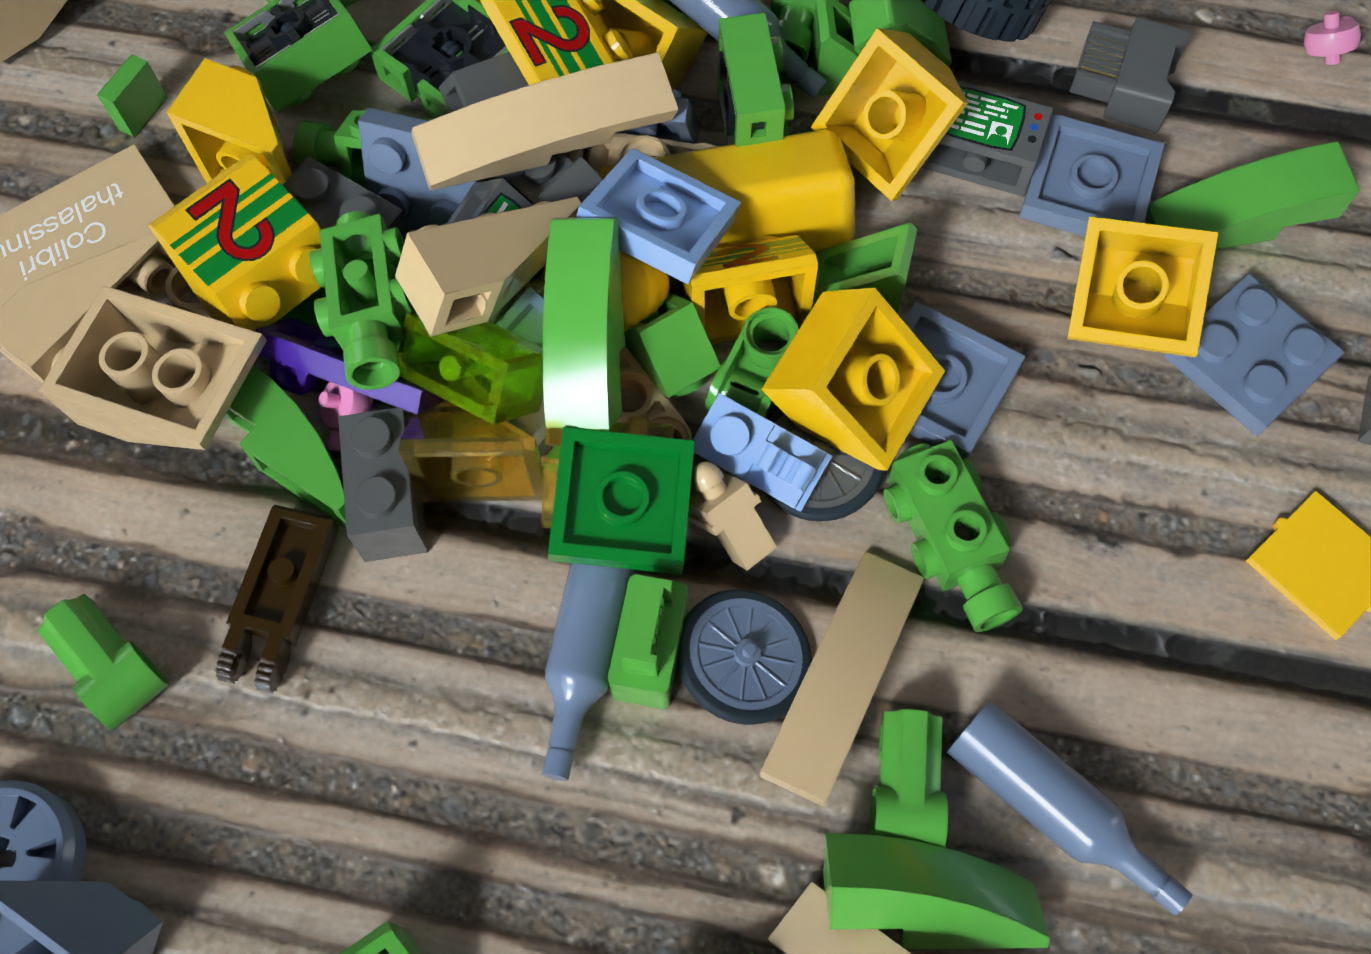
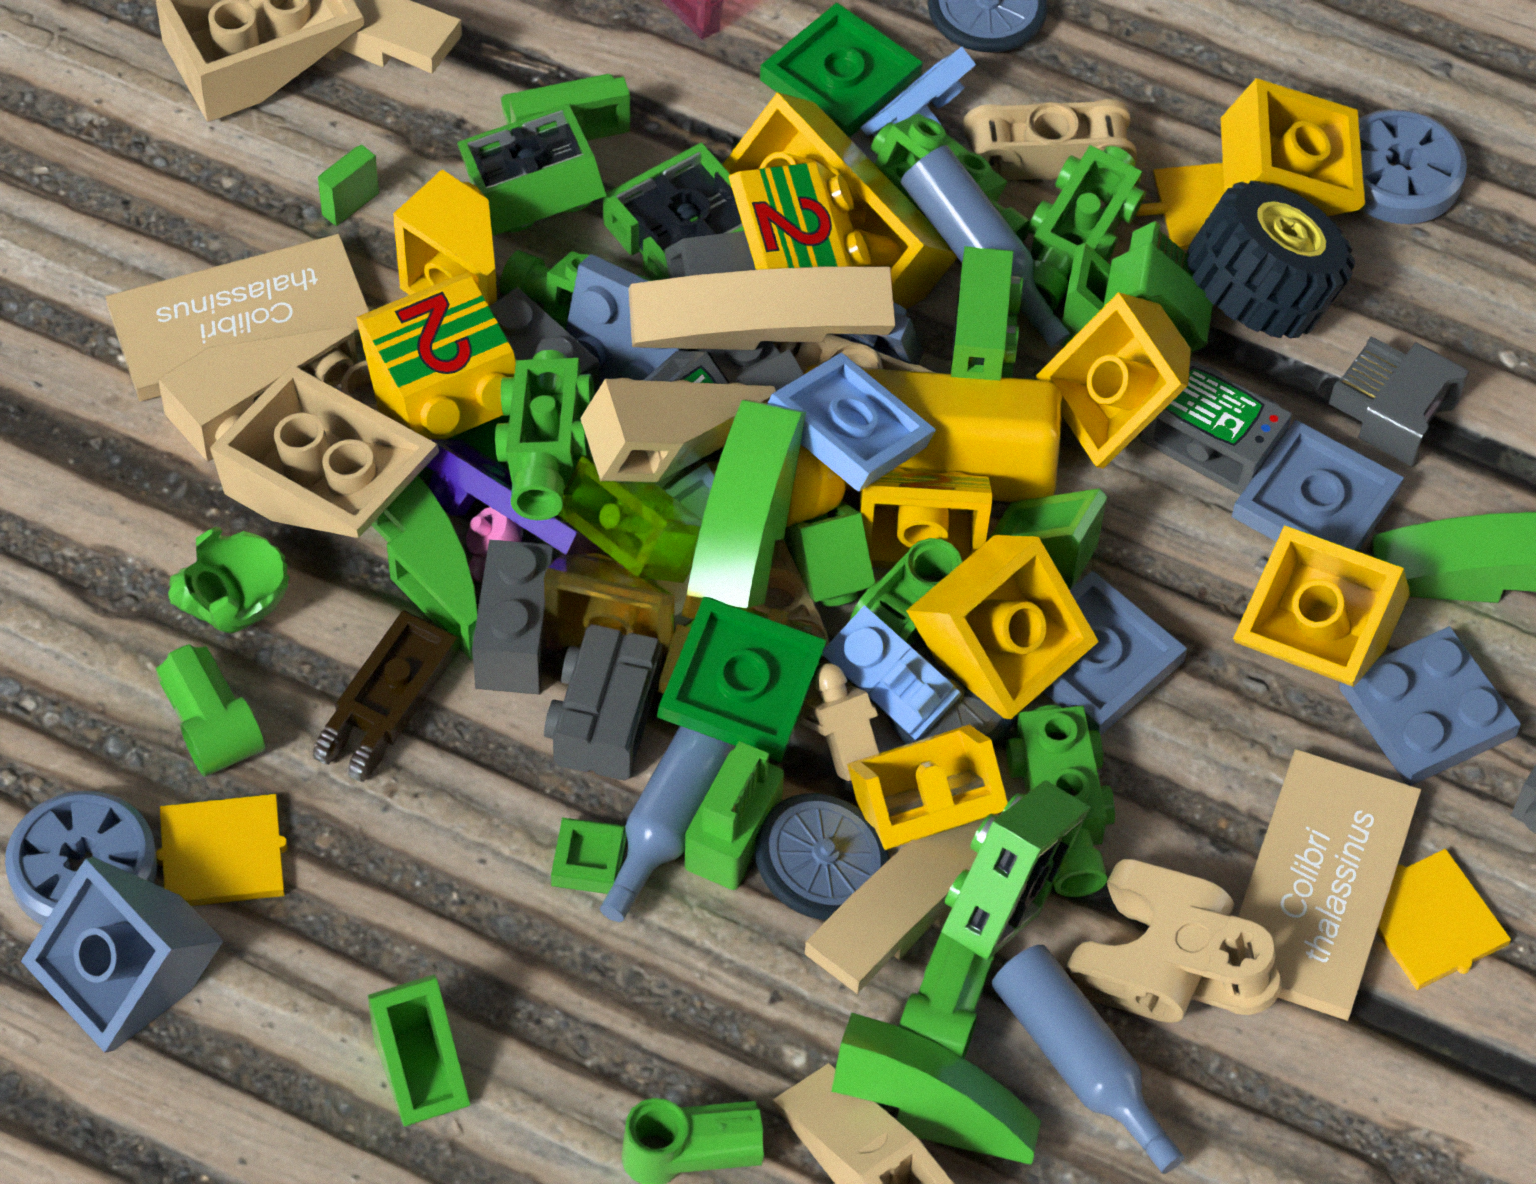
camera: 10 degrees right, 10 degrees down
none -> yellow piece [156,794,287,906]
none -> bright green hair [168,527,290,634]
none -> dark grey brick [544,624,663,781]
none -> bright green tile [551,817,627,894]
none -> yellow window [847,724,1008,850]
none -> piece [941,780,1091,960]
none -> tan piece [1064,859,1282,1023]
none -> tan tile [1238,749,1421,1021]

